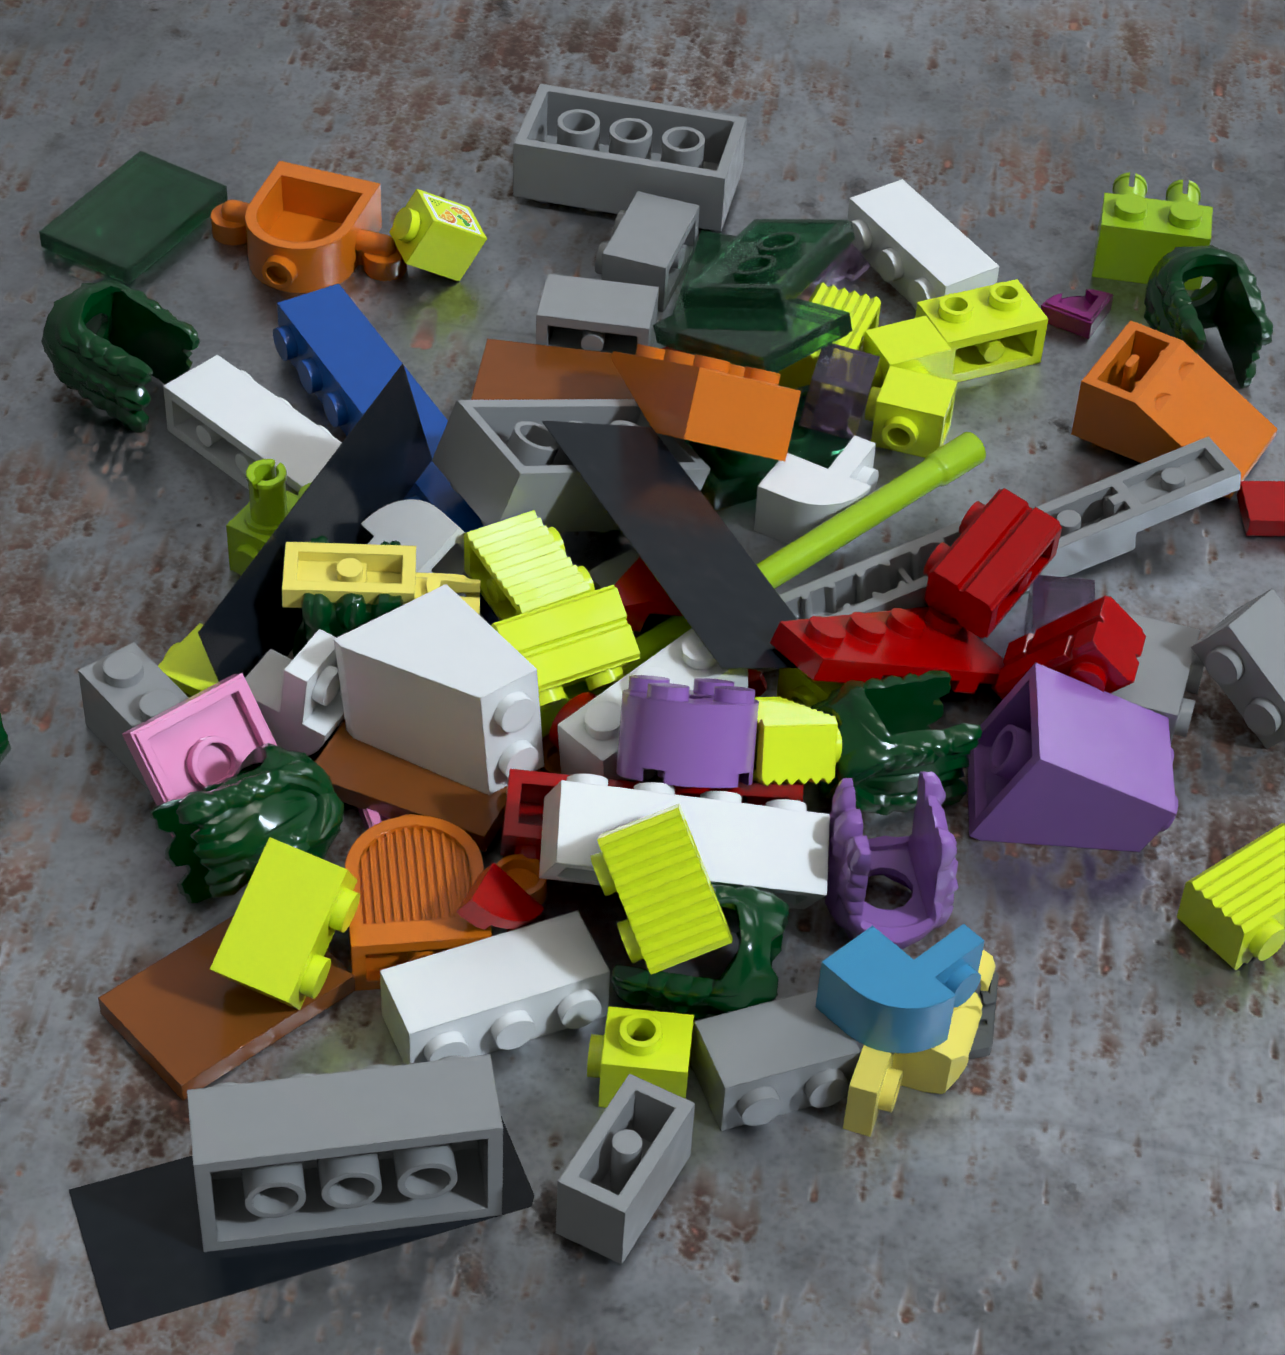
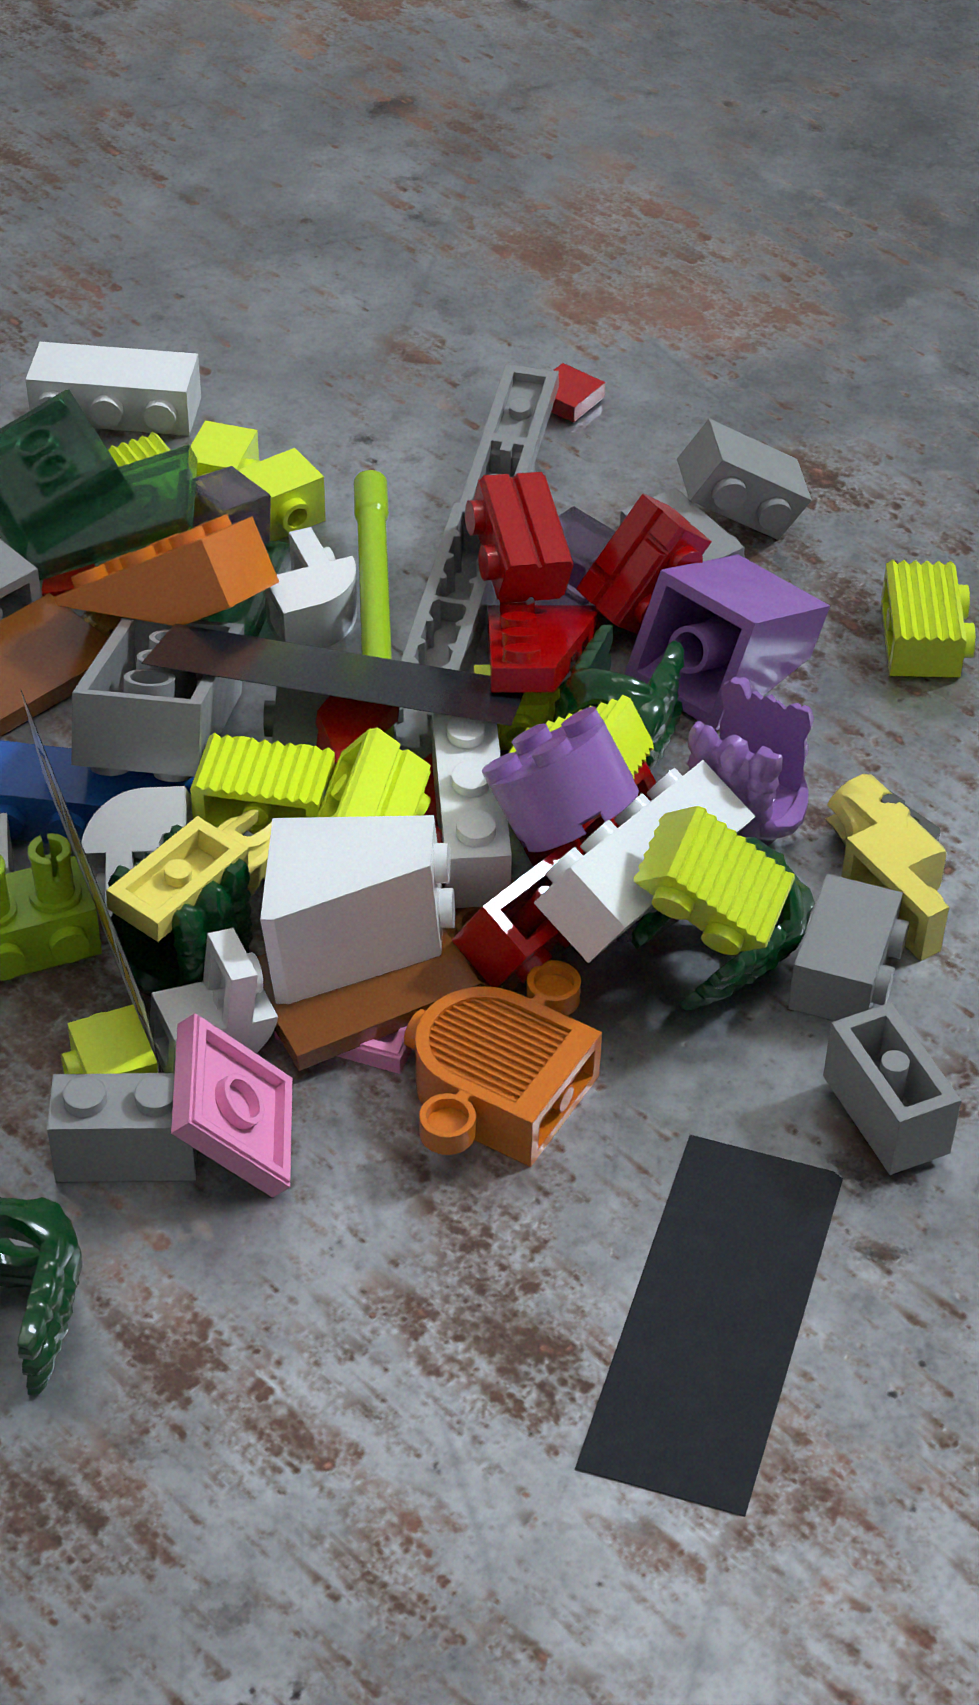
camera: 50 degrees left, 0 degrees up
dark orange tile [98,915,355,1101] -> none
dark green piece [150,743,344,904] -> none
light grey brick [187,1054,503,1252] -> none
neon yellow brick [210,837,360,1010] -> none
white brick [380,910,610,1064] -> none
red tile [456,862,544,932] -> none
neon yellow brick [587,1006,694,1108] -> none
dark azure brick [815,924,985,1053] -> none
neon yellow brick [915,279,1048,383] -> none
magenta tile [1041,289,1114,339] -> none
orange slope [1071,320,1278,499] -> none
lime brick [1092,172,1213,291] -> none
dark green piece [1144,245,1273,388] -> none

